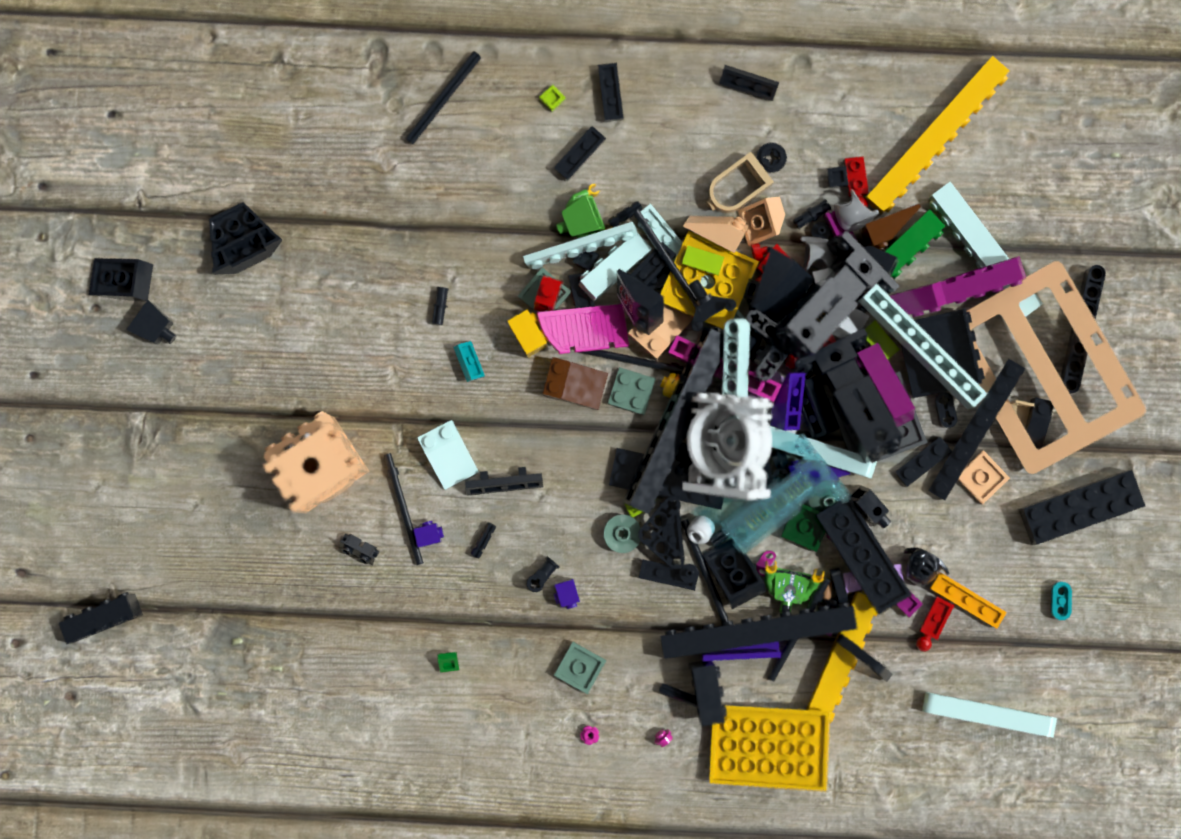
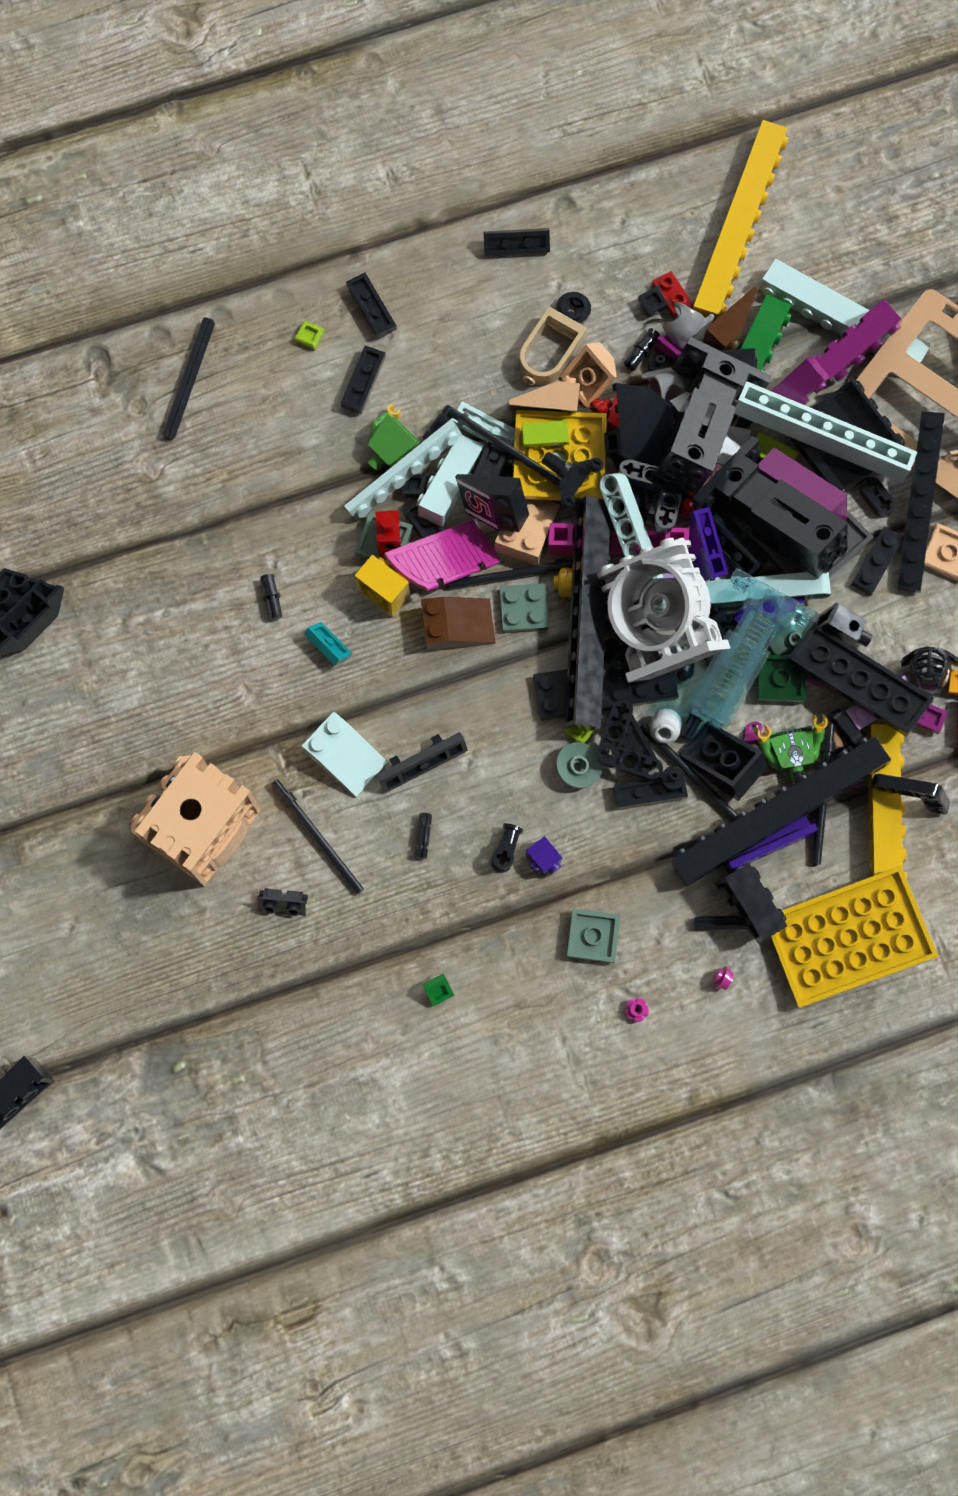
camera: 25 degrees left, 10 degrees down
dark purple brick [414,521,444,548] -> none

